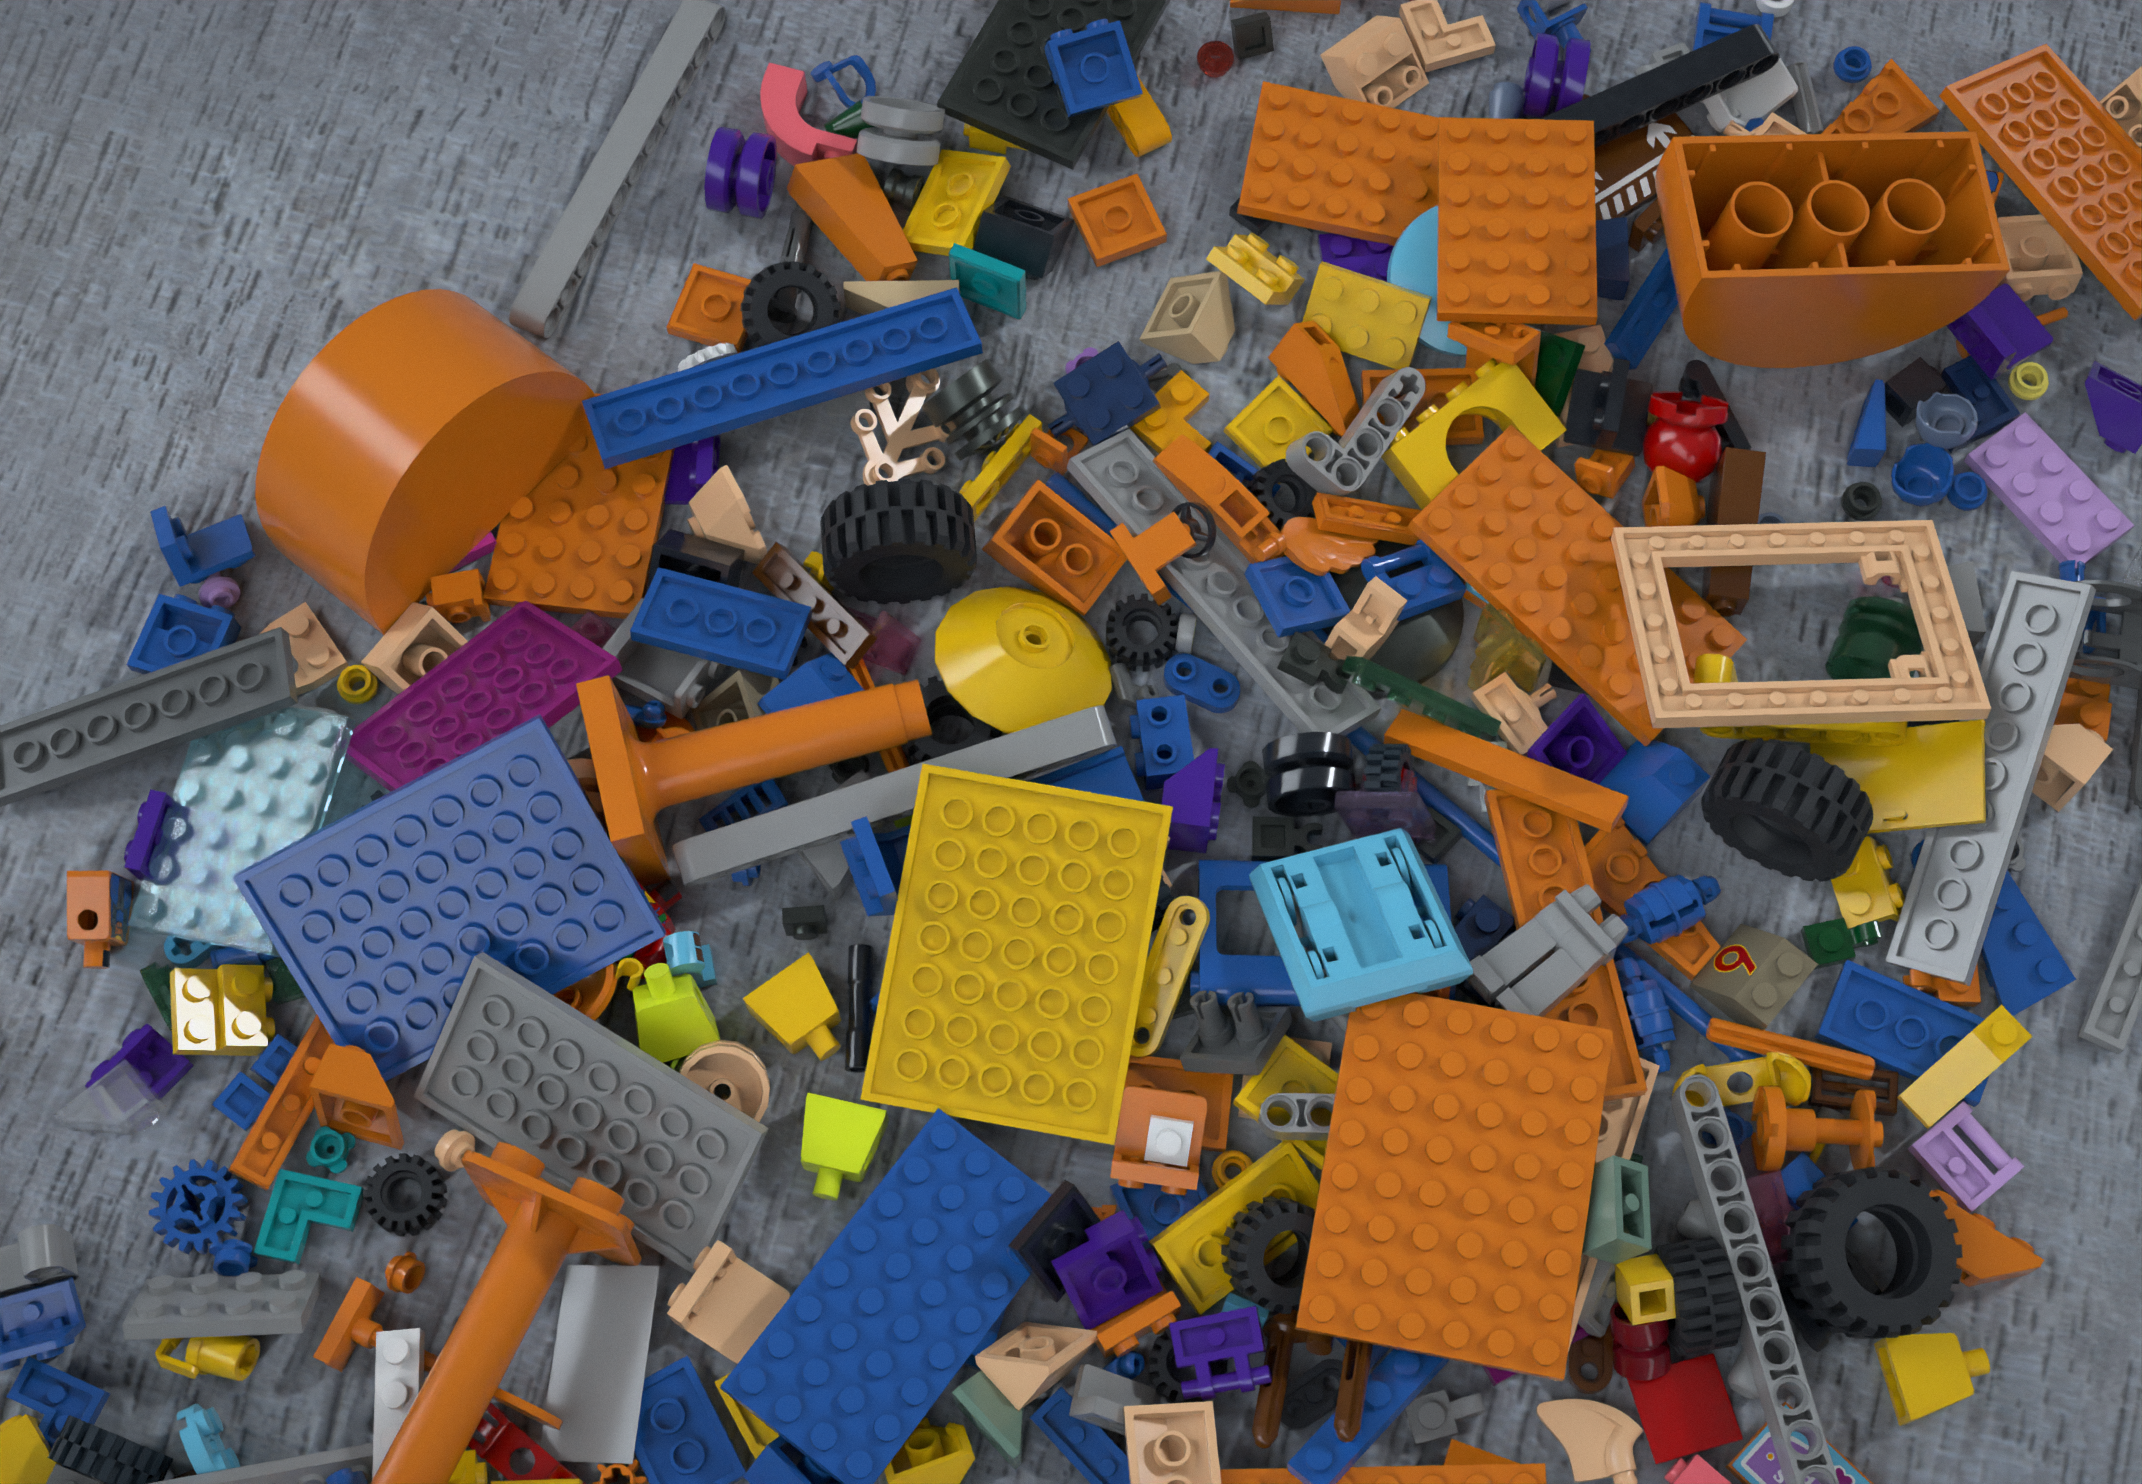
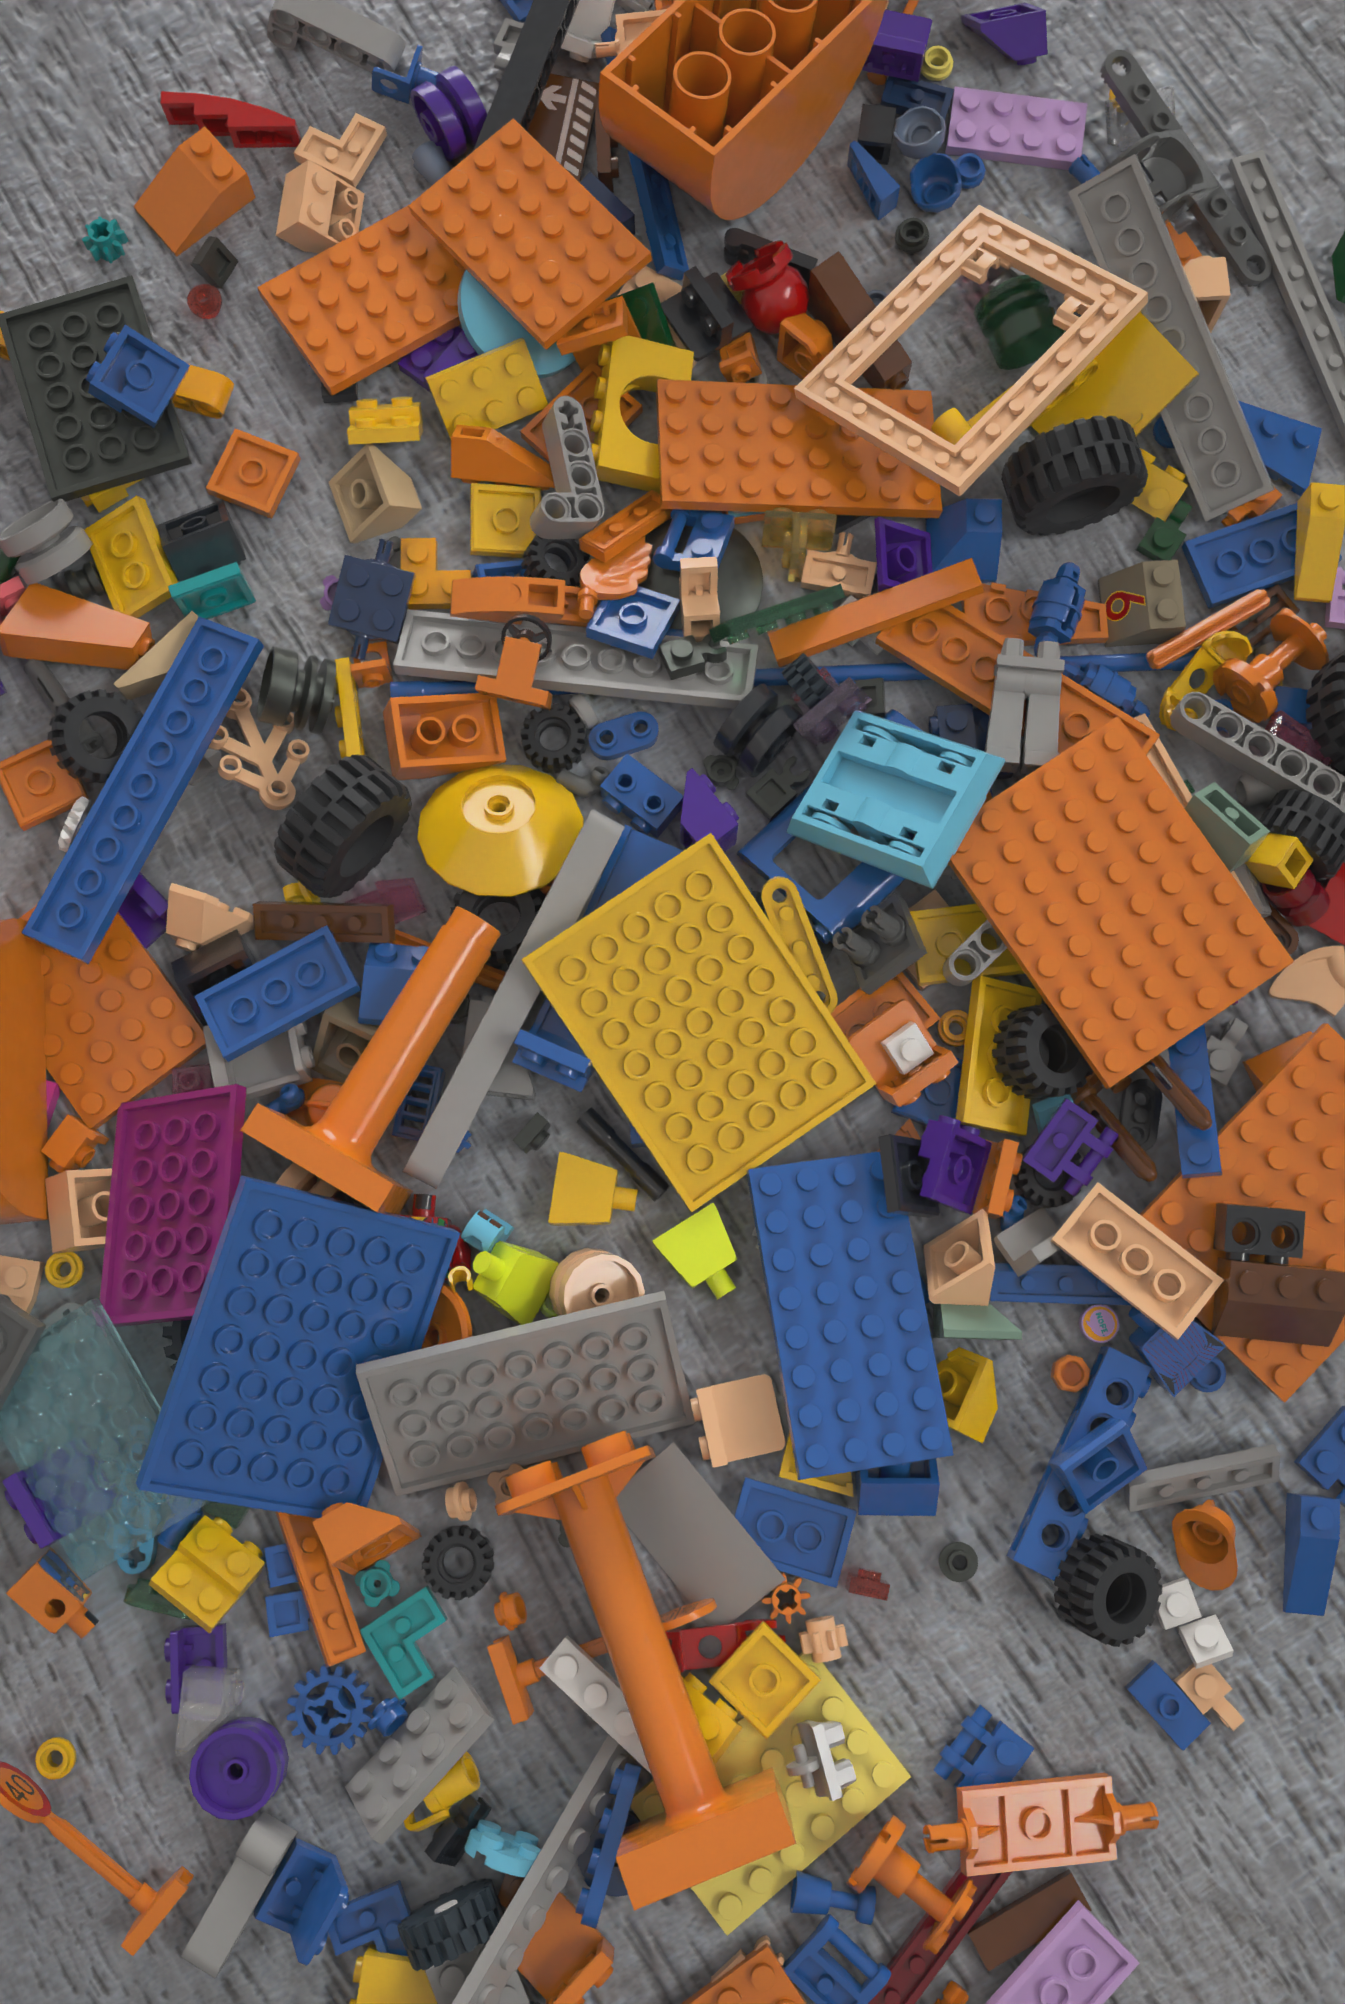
camera: 45 degrees left, 10 degrees up
none -> dark purple wheel [189,1717,289,1820]
none -> black plate [424,1794,492,1867]

